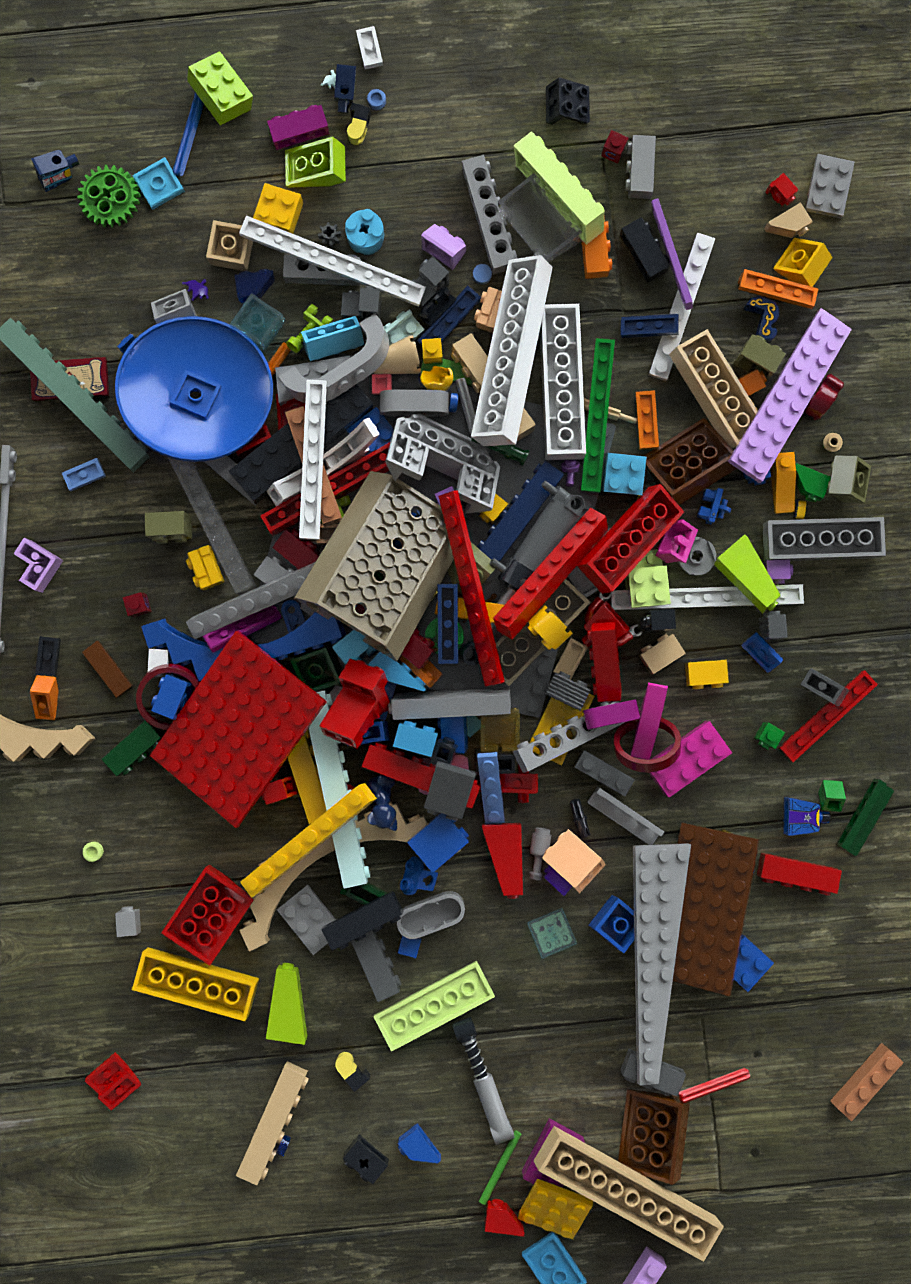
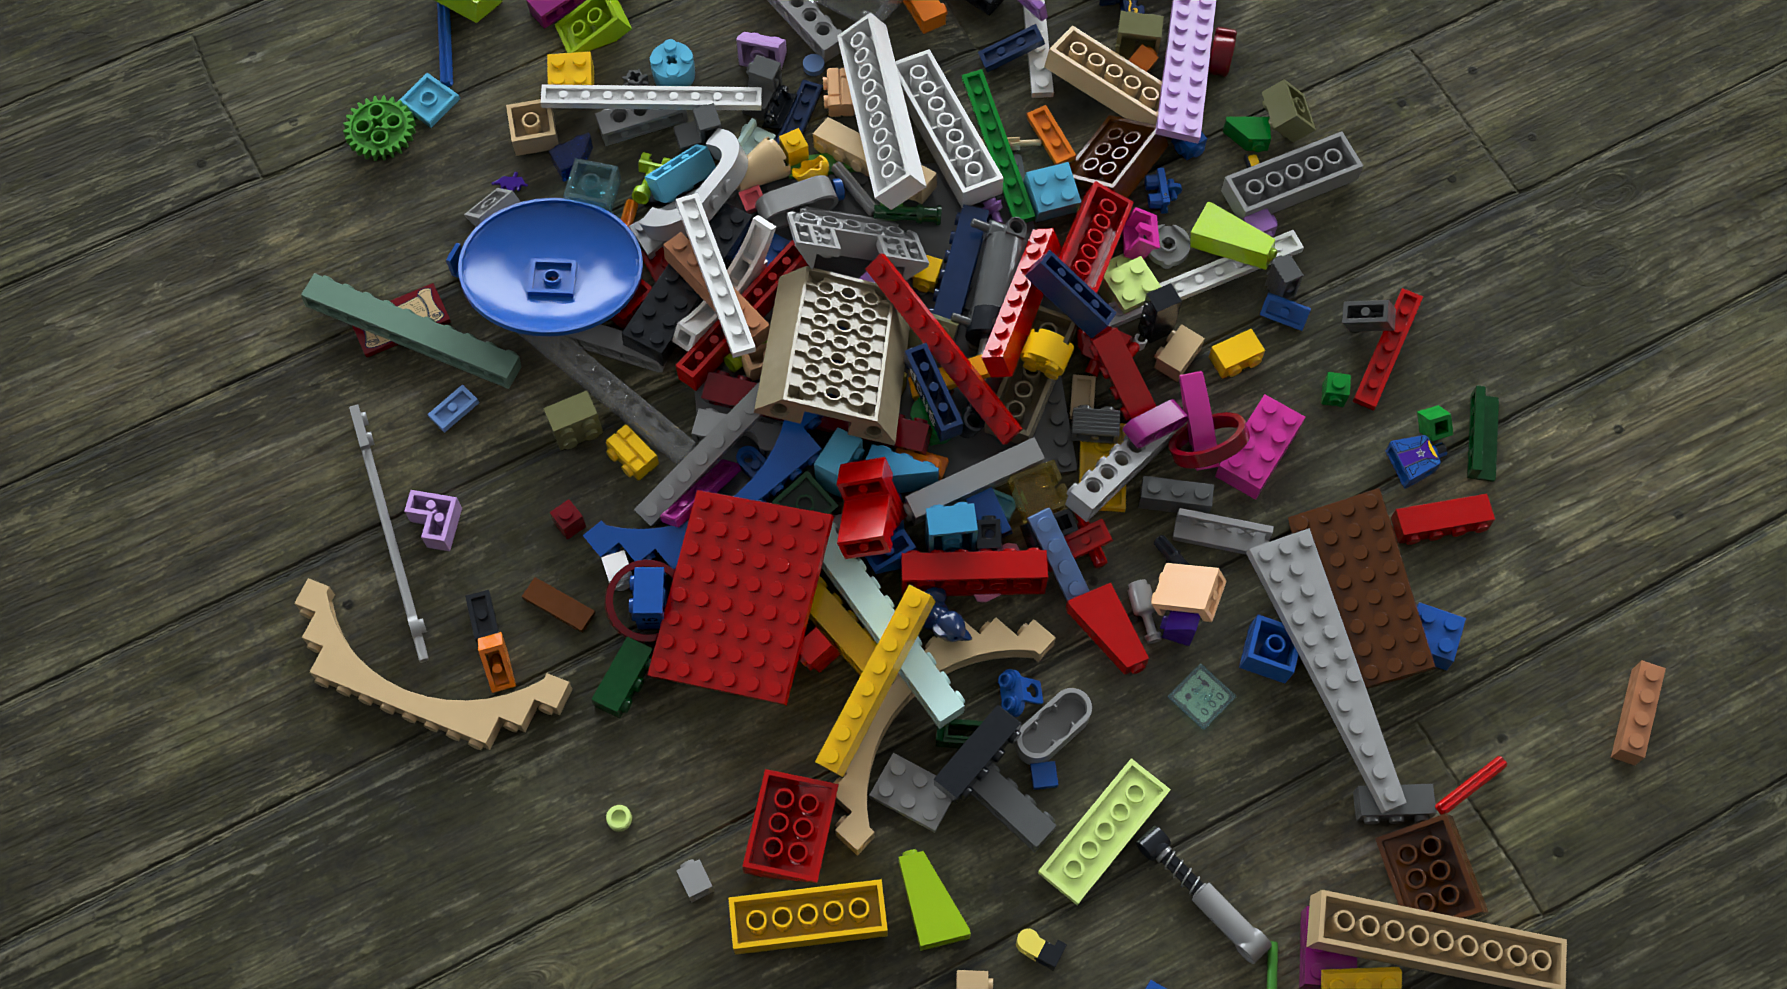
camera: 25 degrees left, 20 degrees down
dark blue torso [31,150,80,192] -> none
blue brick [407,813,469,873] -> none
dark grey slope [424,761,476,821] -> none
light orange slope [771,452,796,514] -> none
tan plate [823,433,843,452] -> none
none -> dark blue brick [1025,250,1117,339]

